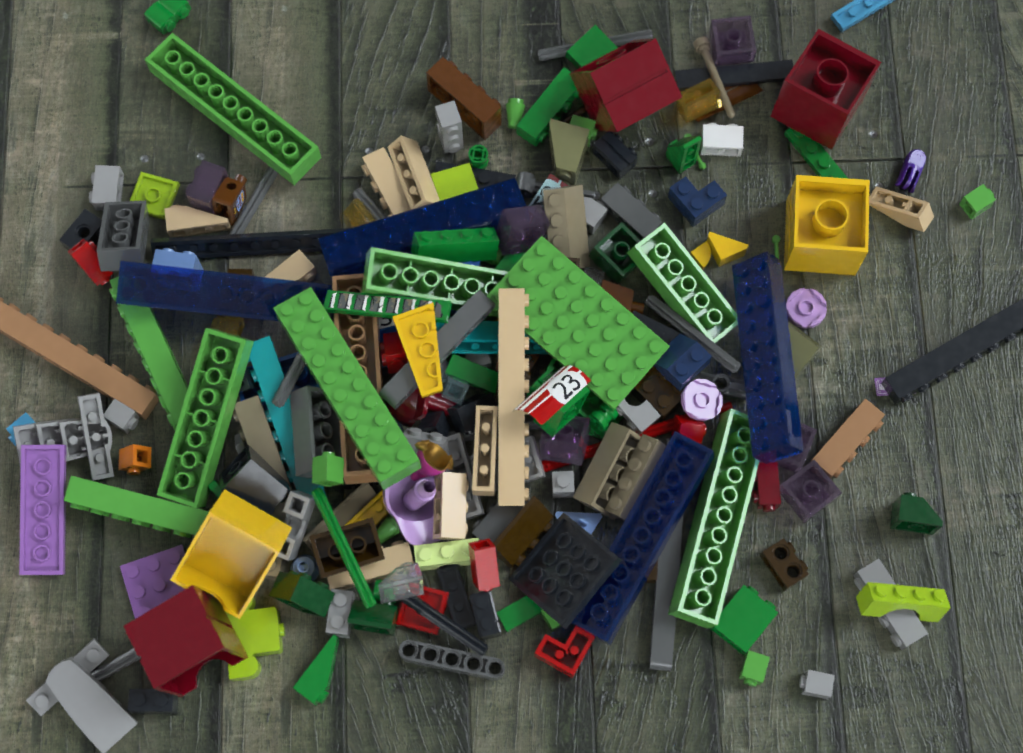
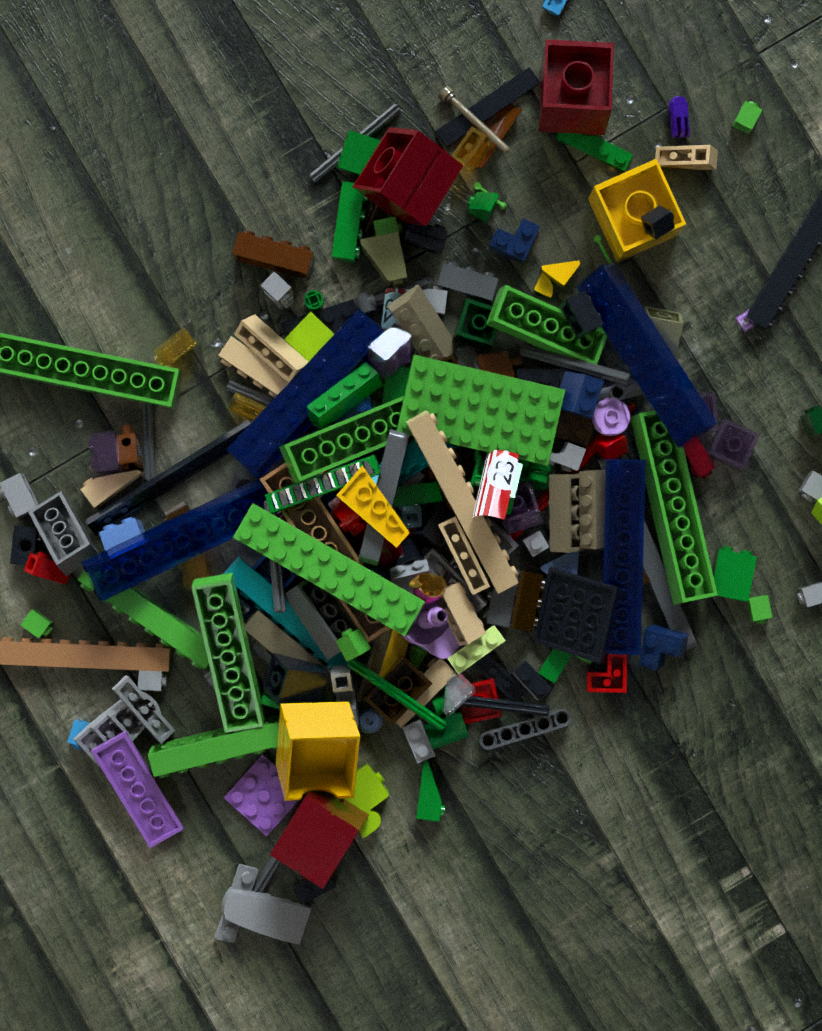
camera: 30 degrees left, 15 degrees up
orange brick [119,444,152,475] -> none
lime tile [130,172,180,220] -> none
tan slope [251,250,317,297] -> none
dark green brick [269,570,335,617] -> none
brick [468,538,500,592] -> none
bright green cone [506,98,525,129] -> none
white brick [701,123,743,157] -> none
clear purple brick [709,15,757,66] -> none
dark brown brick [760,538,809,592] -> none
lavender tile [785,288,827,329] -> none
medium nougat brick [809,398,885,481] -> none
none -> bright green brick [20,609,54,639]
none -> clear yellow brick [153,327,197,367]
none -> black brick [559,291,604,339]
none -> dark blue brick [638,624,689,671]
none -> black brick [641,205,675,240]

